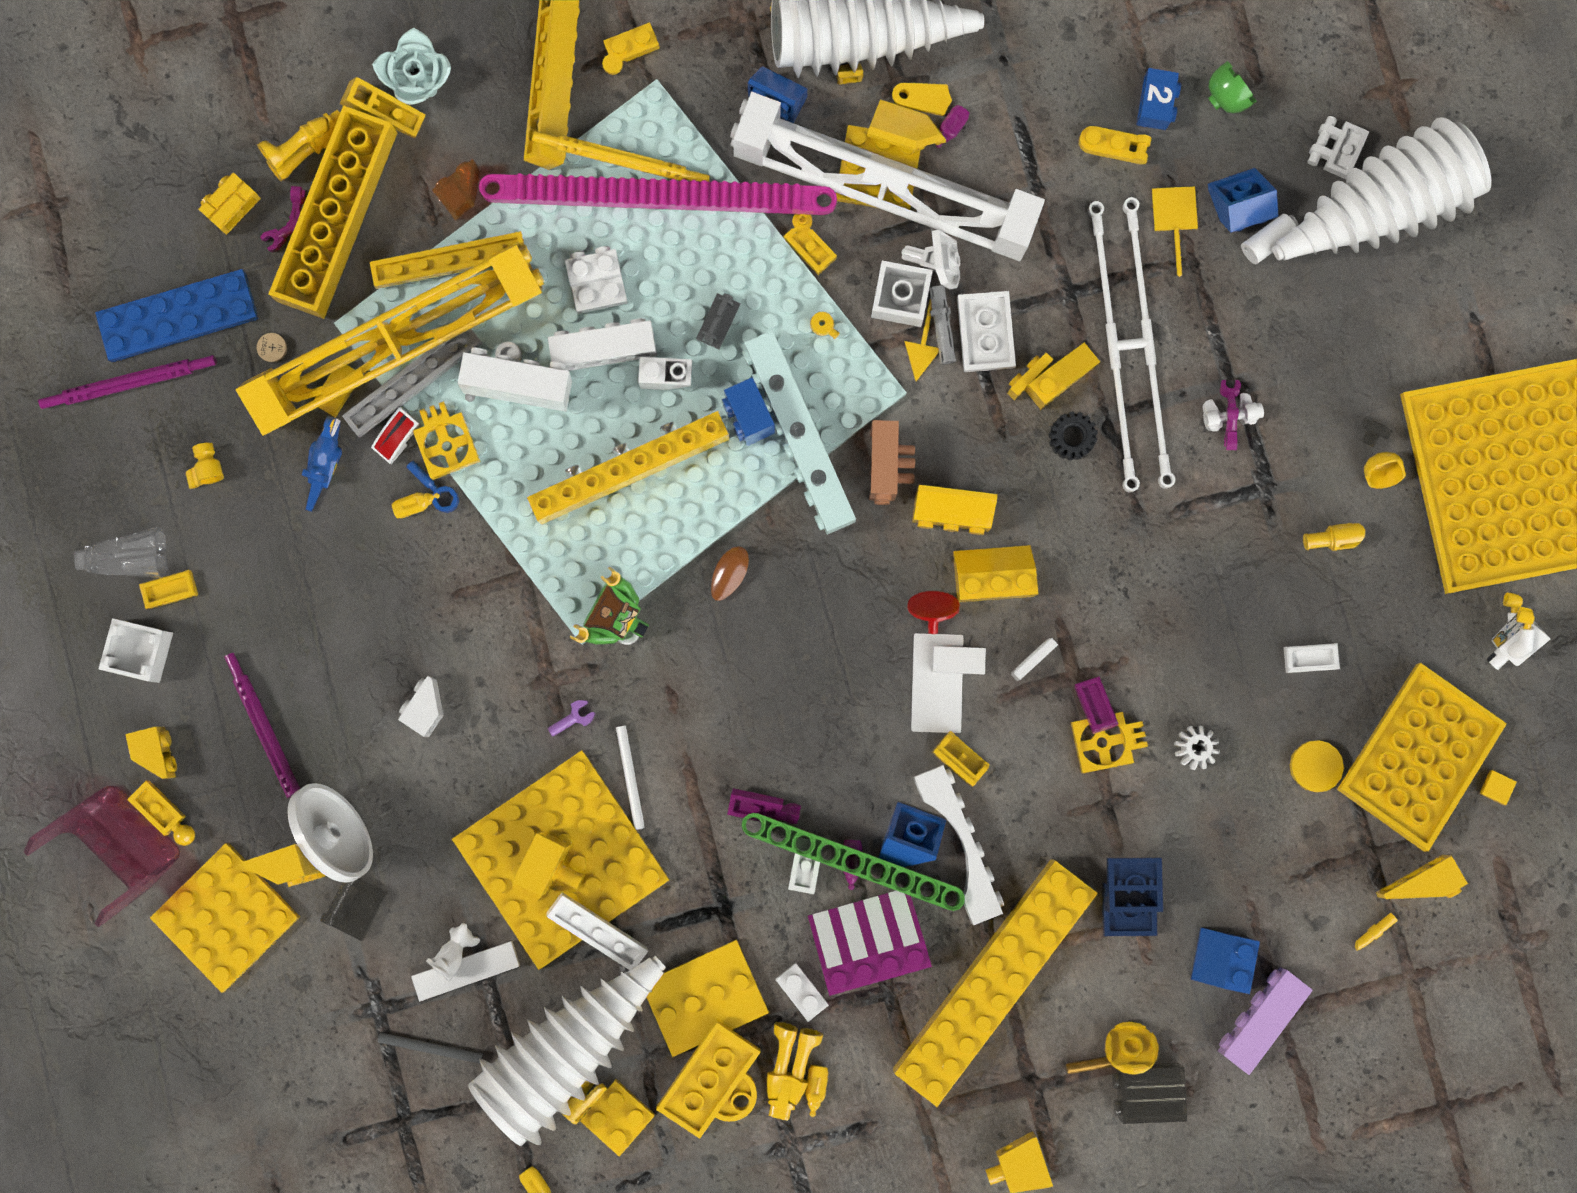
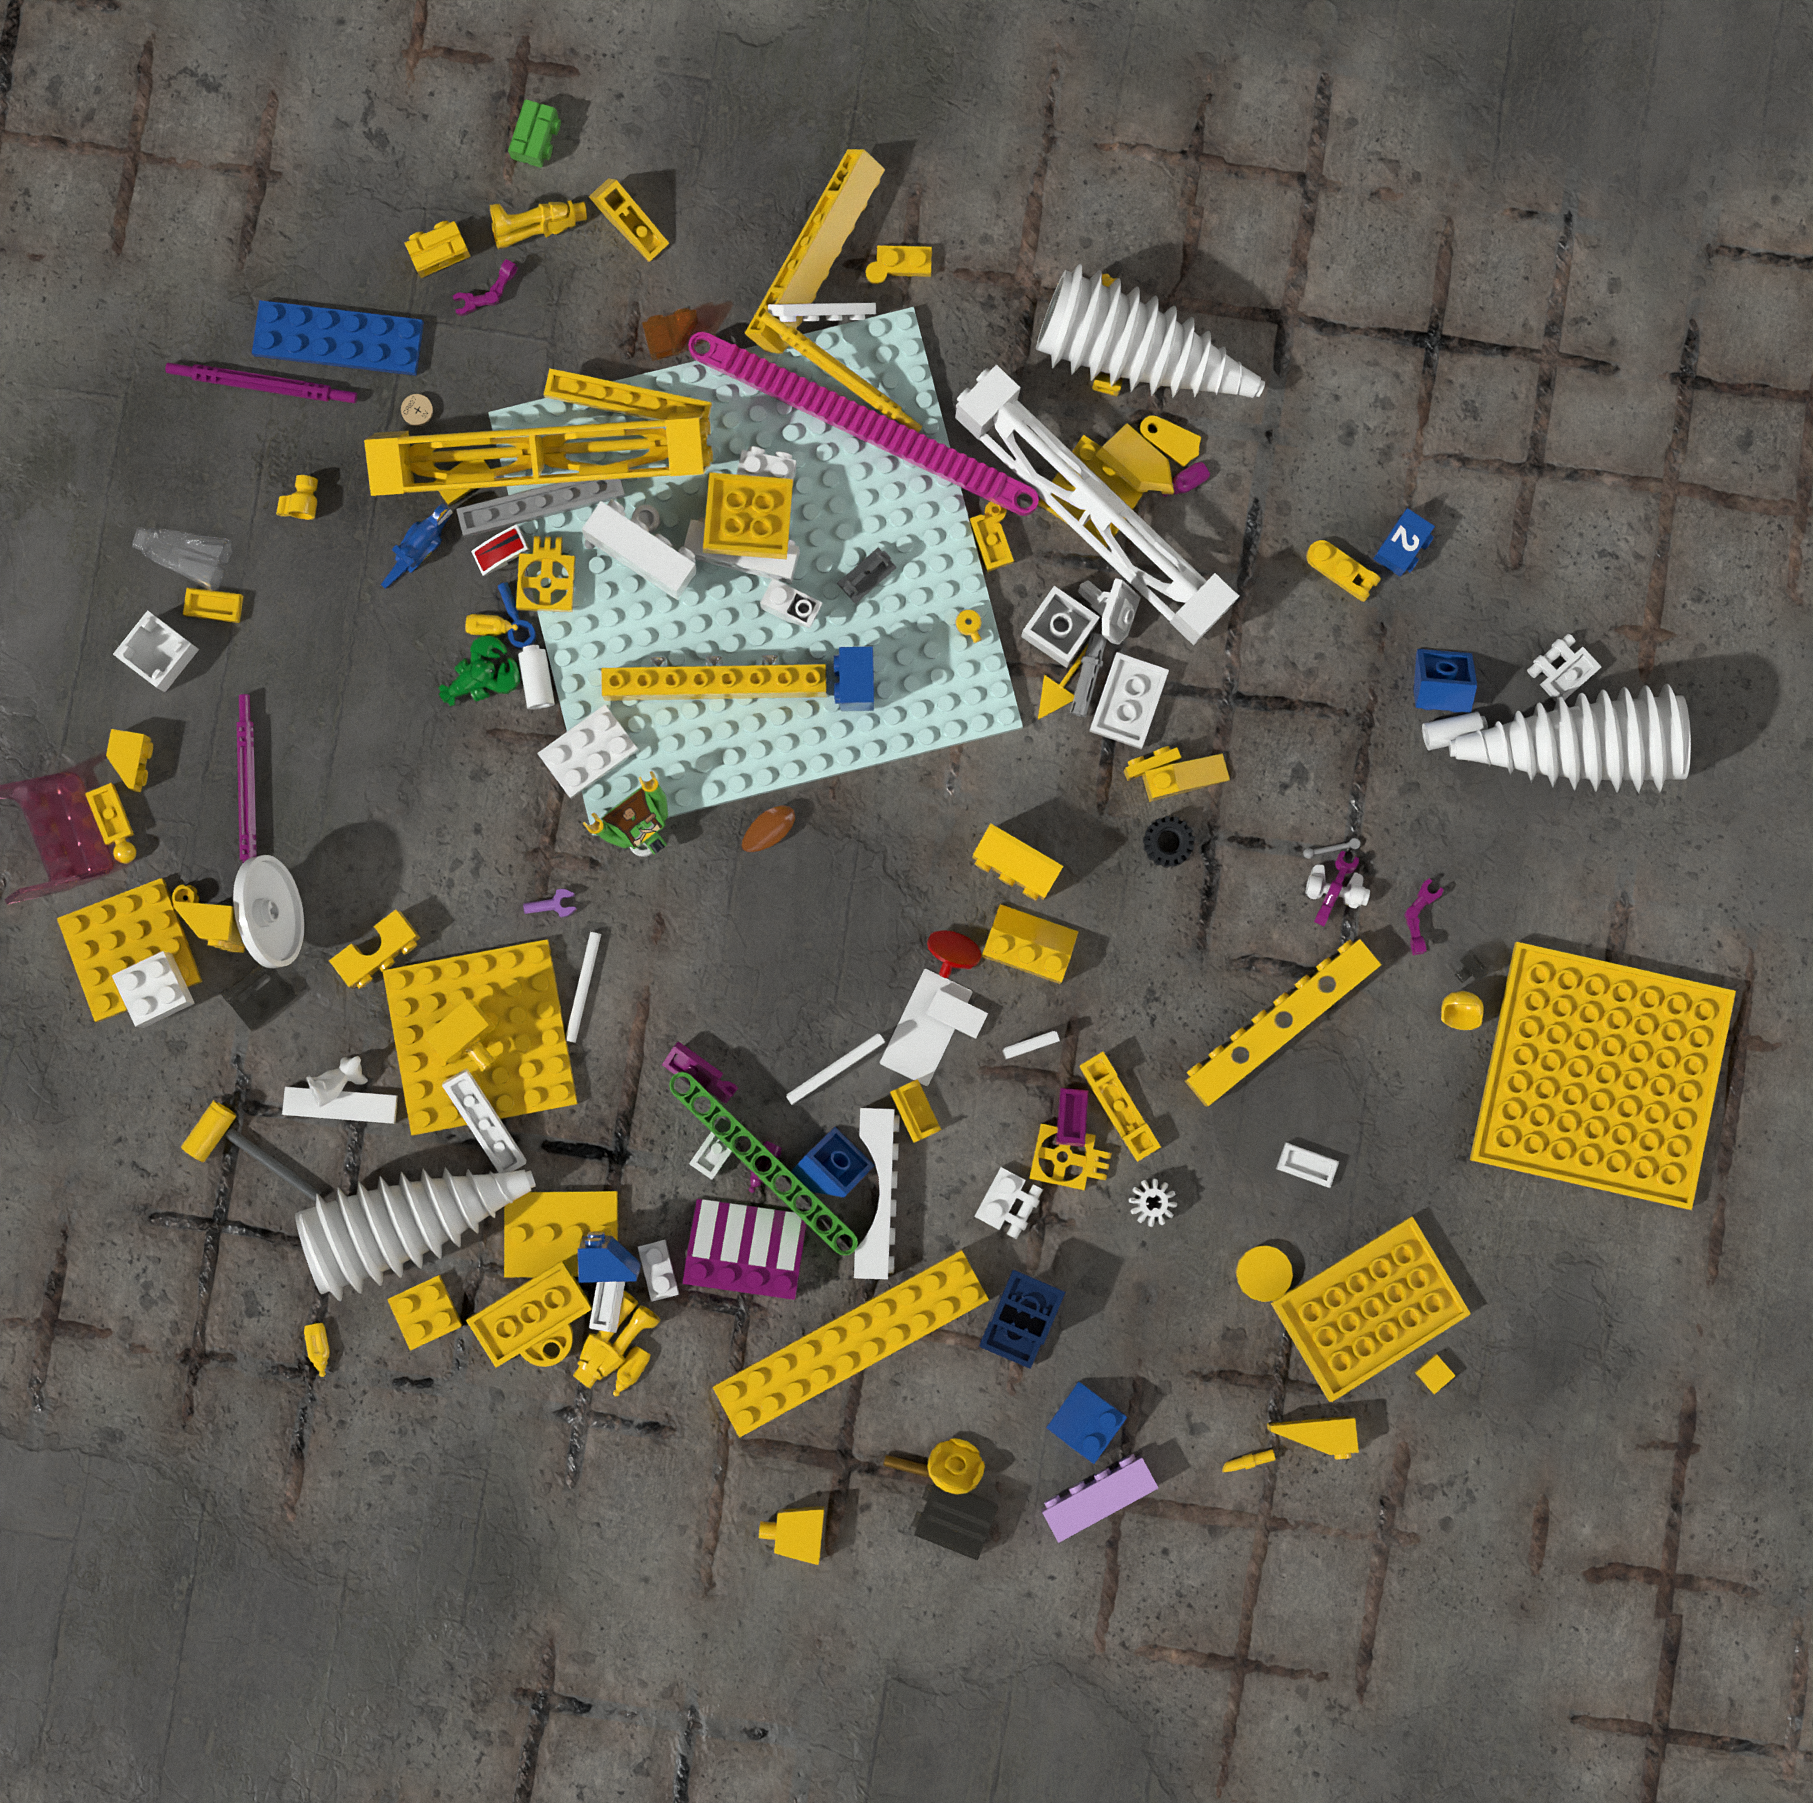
camera: 20 degrees right, 0 degrees up
yellow brick [268,105,397,319] -> none
light aqua brick [372,28,451,105] -> none
white slope [398,676,444,737] -> none
yellow hinge [562,1077,607,1125] -> none
light aqua piece [742,330,856,534] -> none
blue slope [748,66,807,123] -> none
nougat piece [869,420,915,505] -> none
white bar [1087,197,1175,493] -> none
yellow piece [1152,186,1198,277] -> none
bright green cylinder [1208,61,1257,114] -> none
yellow arm [1303,523,1365,551] -> none
white torso [1487,592,1550,670] -> none
none -> white brick [112,951,195,1028]
none -> yellow plate [172,885,199,905]
none -> yellow pin [181,1100,237,1163]
none -> yellow arch [329,910,421,989]
none -> green animal [439,636,520,707]
none -> bright green brick [508,99,561,168]
none -> white brick [518,645,555,709]
none -> white plate [537,705,638,799]
none -> blue slope [578,1232,641,1283]
none -> white tile [589,1282,625,1333]
none -> yellow plate [703,472,793,560]
none -> white plate [768,303,876,322]
none -> white tile [786,1034,885,1105]
none -> white plate [974,1167,1043,1239]
none -> yellow slope [1079,1051,1161,1162]
none -> yellow piece [1185,939,1381,1107]
none -> light grey hinge [1303,838,1360,859]
none -> magenta piece [1404,878,1444,956]

